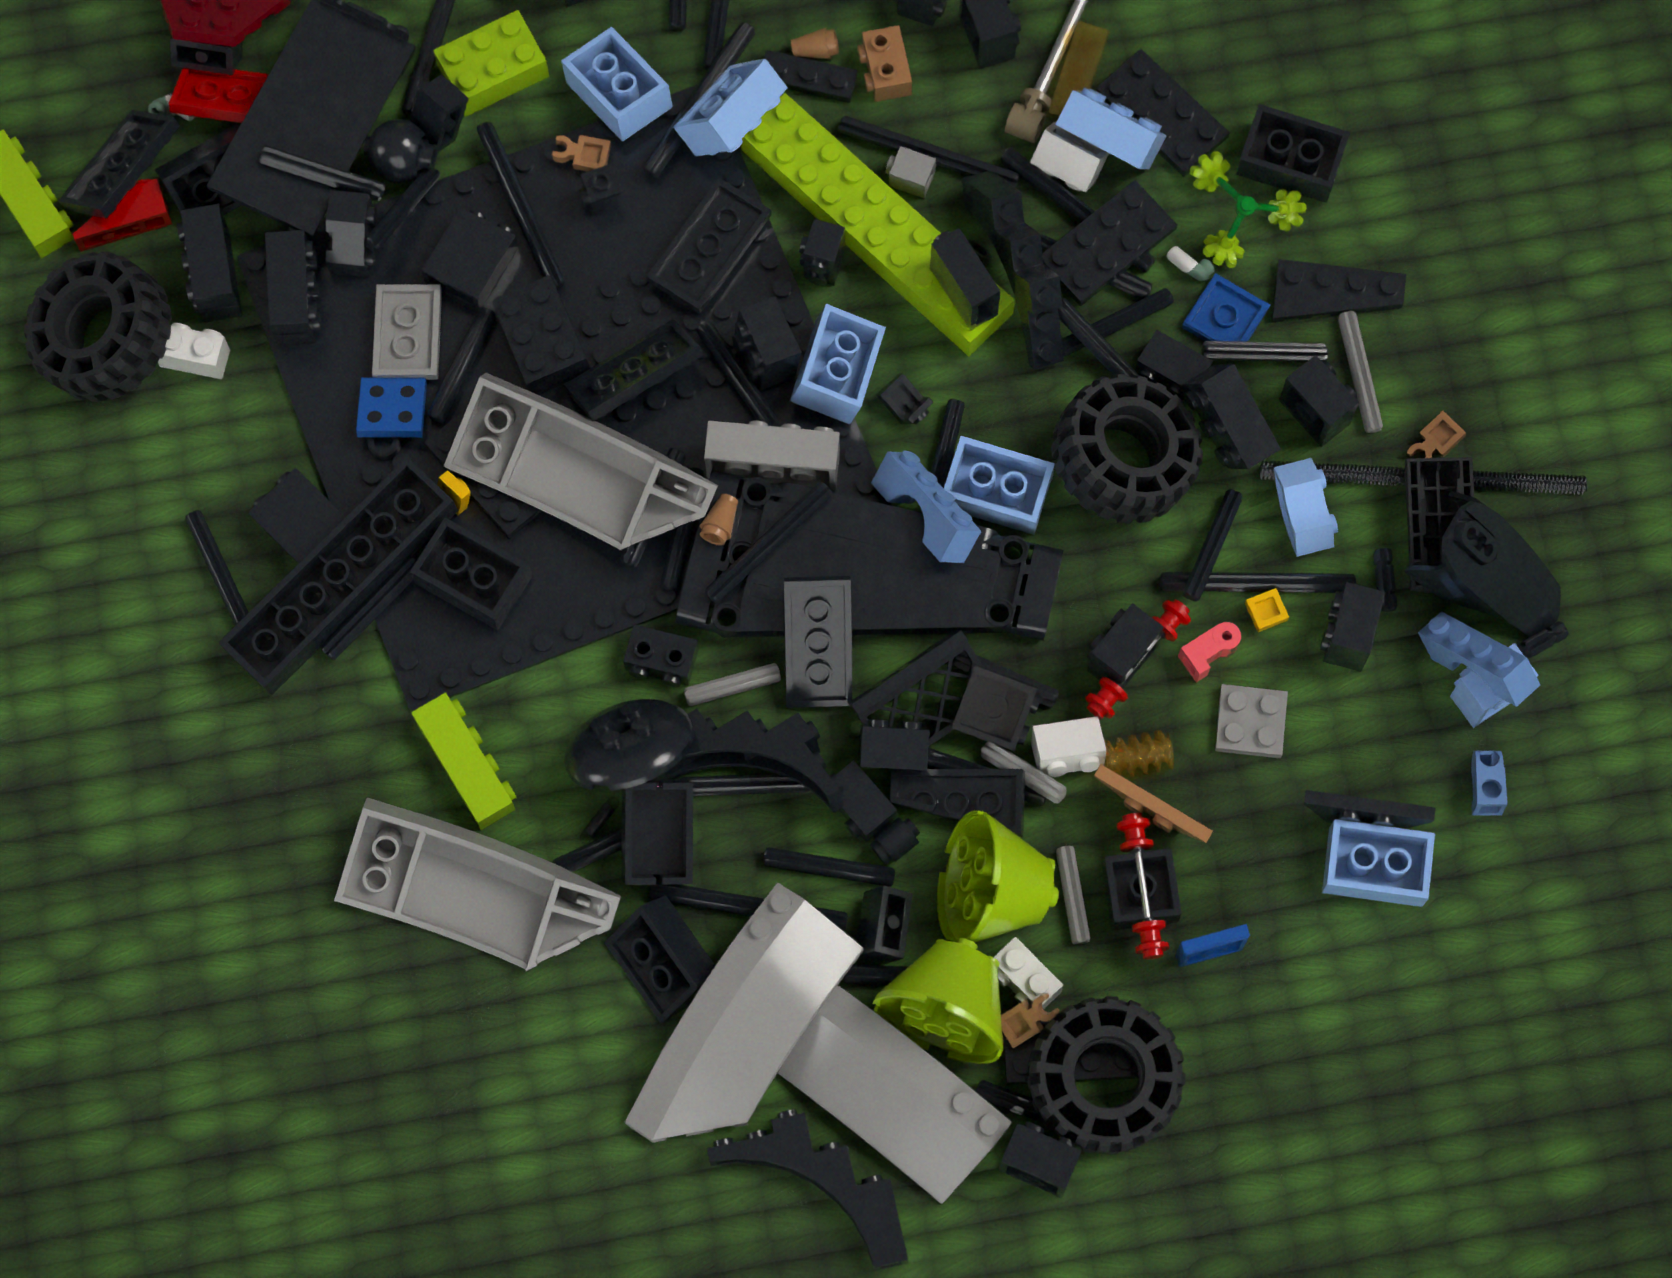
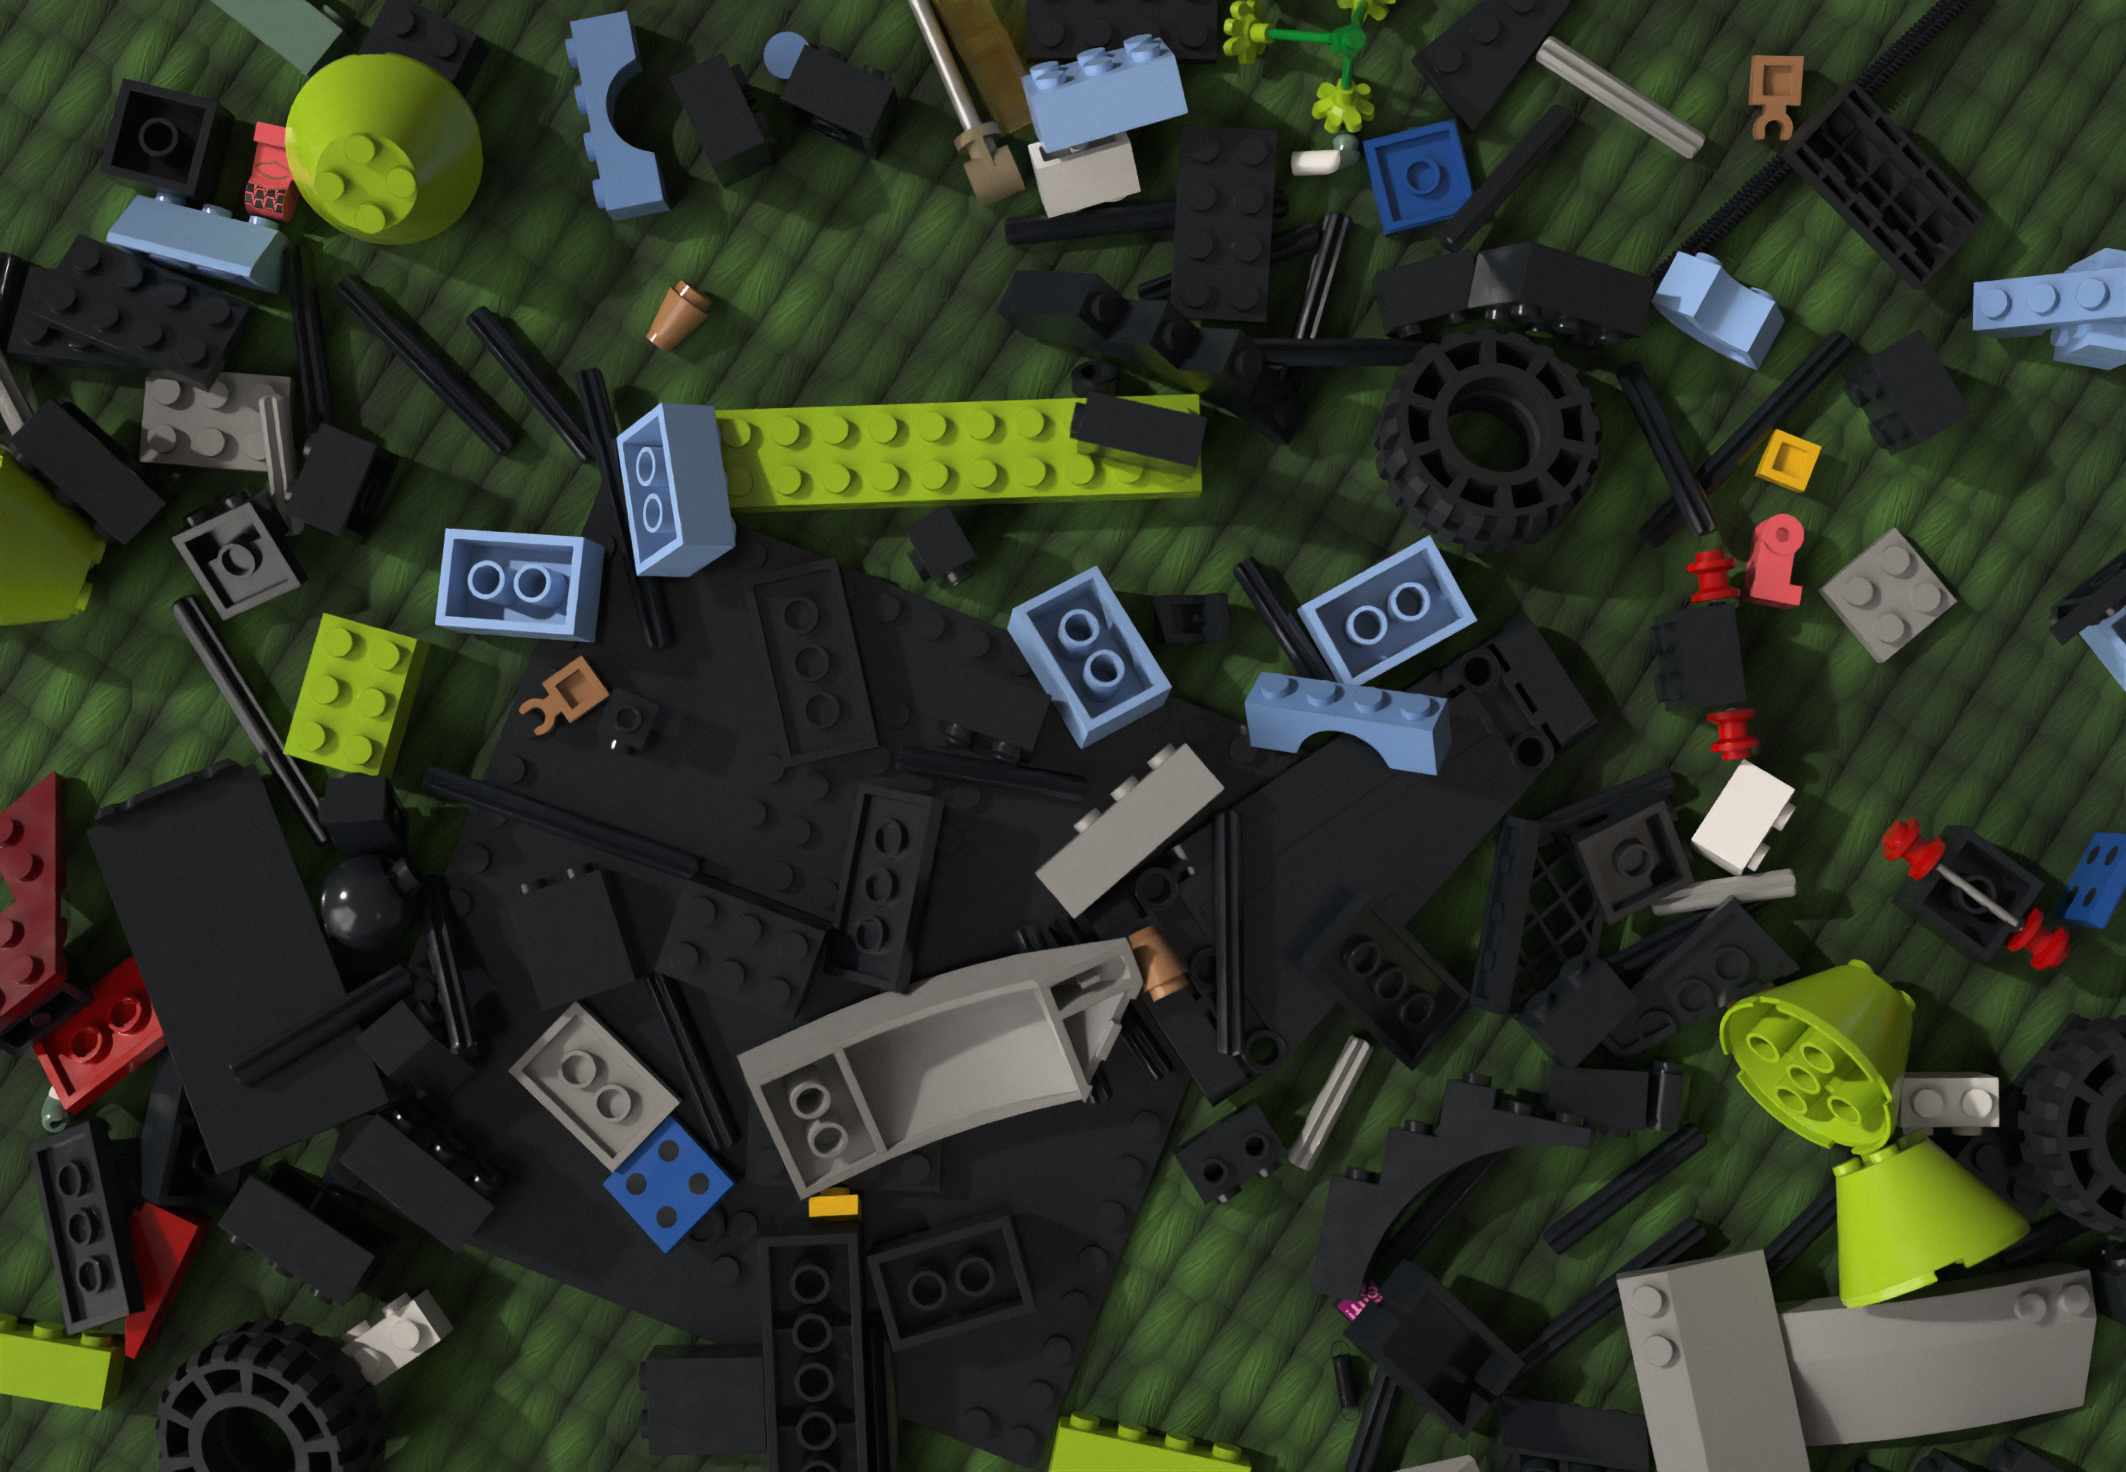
camera: 55 degrees left, 15 degrees up
black brick [564,699,694,791] -> none
black plate [764,50,858,103] -> none
black axle [838,116,1019,188] -> none
medium nougat brick [857,25,912,102] -> none
black brick [857,885,913,965] -> none
light grey brick [885,146,936,199] -> none
medium nougat plate [1001,993,1060,1048] -> none
light grey axle [1056,846,1090,944] -> none
medium nougat wing [1094,764,1213,843] -> none
clear yellow piece [1104,729,1174,778] -> none
black brick [1279,355,1359,447] -> none
black axle [1373,548,1398,612] -> none
black piece [1404,491,1561,637] -> none
black axle [1516,621,1569,658] -> none

